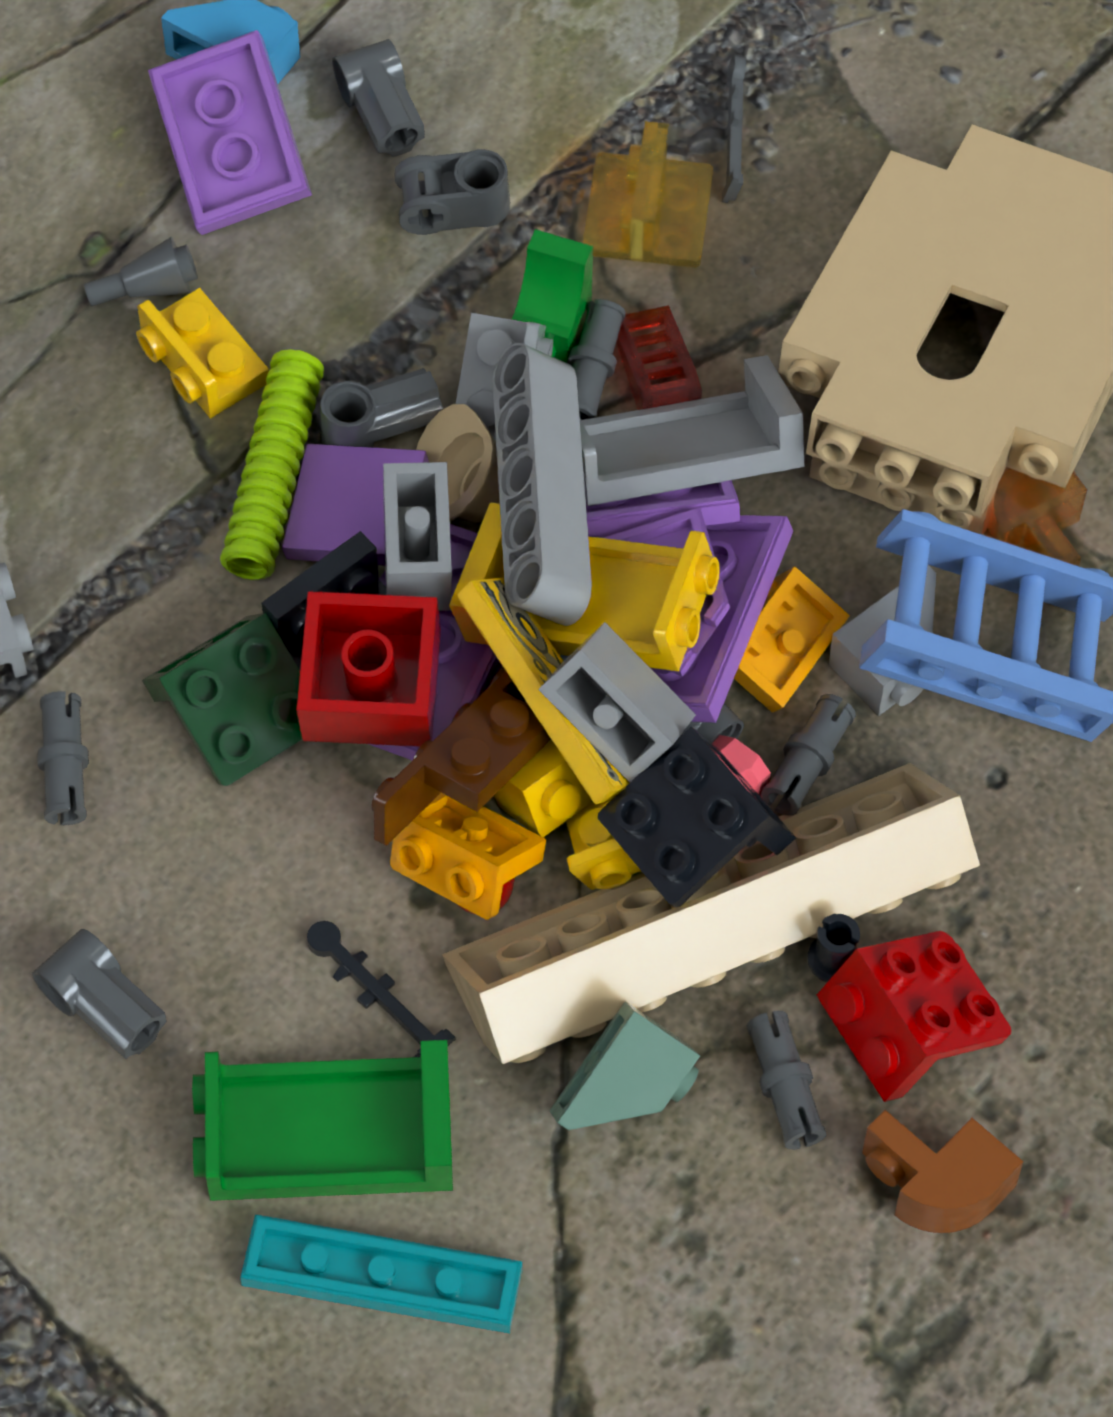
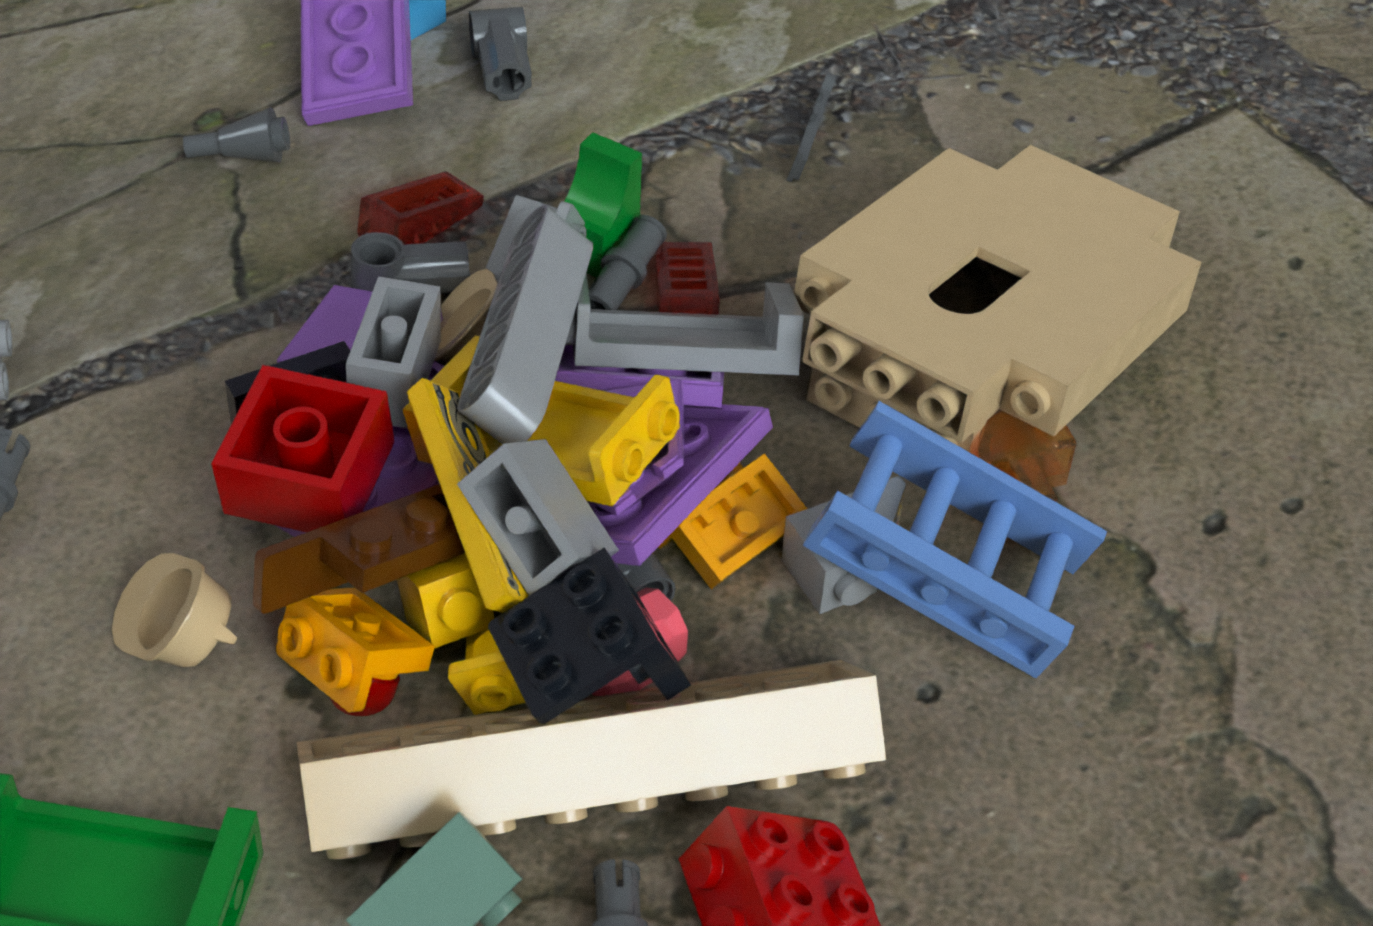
camera: 10 degrees right, 15 degrees down
yellow bracket [136,288,269,419] -> none
dark green bracket [142,613,302,786] -> none
lime piece [220,349,324,580] -> none
black piece [307,921,456,1057] -> none
dark grey piece [394,149,511,235] -> none
clear yellow bracket [583,121,713,268] -> none
dark grey pin [761,694,856,816] -> none
black pin [807,914,860,982] -> none
none -> tan piece [111,553,237,667]
none -> clear red slope [357,171,484,245]

